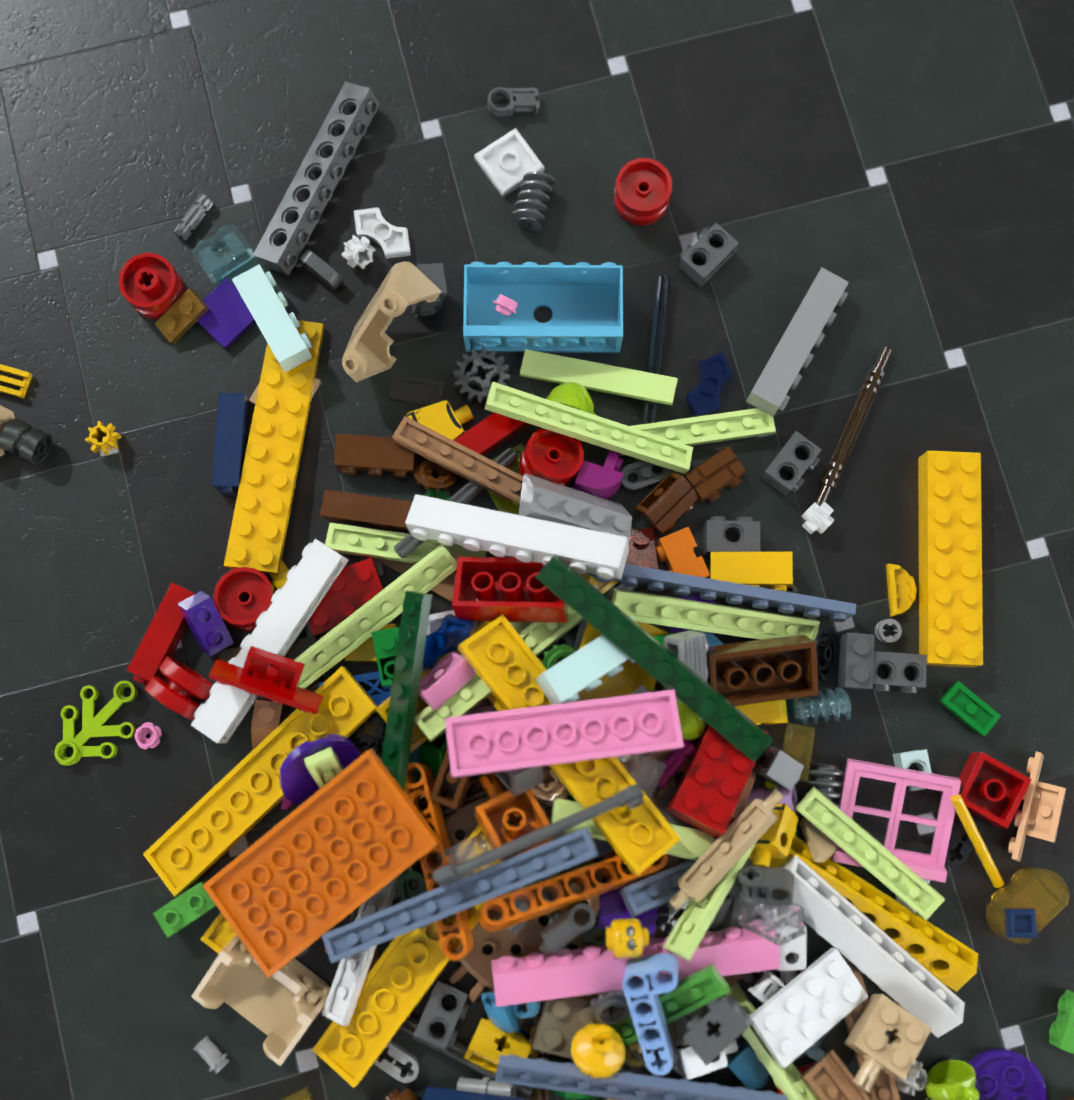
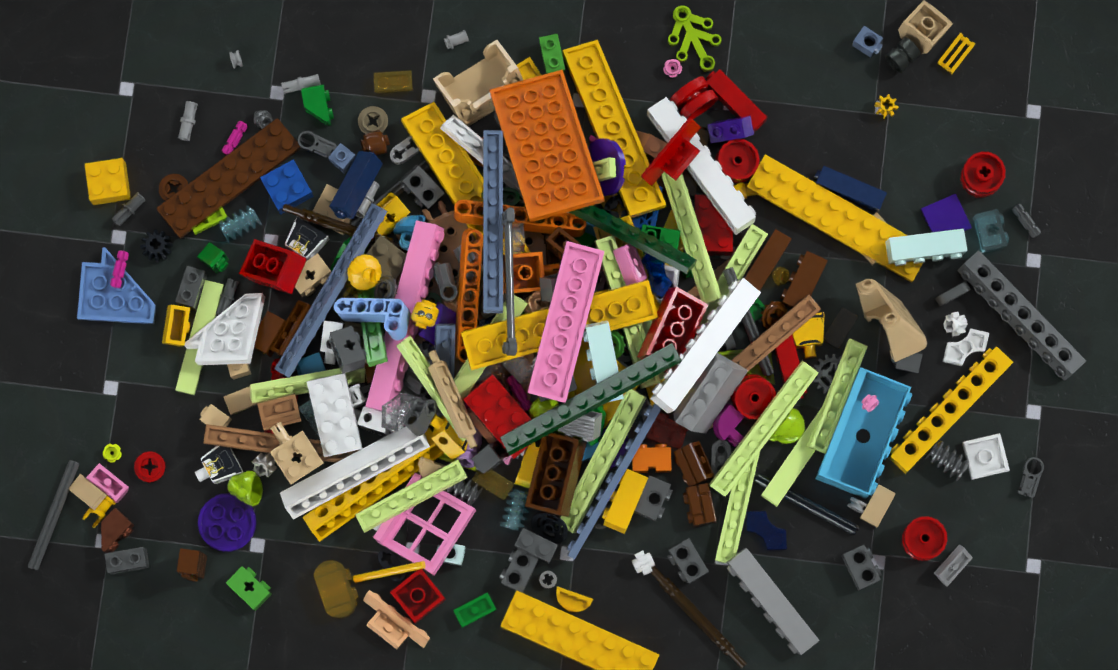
camera: 115 degrees right, 0 degrees up
pearl gold plate [155,288,210,344] -> none
dark blue tile [1004,908,1037,938] -> none
none -> clear yellow plate [772,267,790,285]
none -> yellowish green tile [807,339,868,454]
none -> light grey bush [847,497,867,513]
none -> sand blue brick [852,26,883,58]
none -> tan tile [860,484,896,528]
none -> yellow brick [889,346,1013,474]
none -> light grey plate [934,544,972,586]

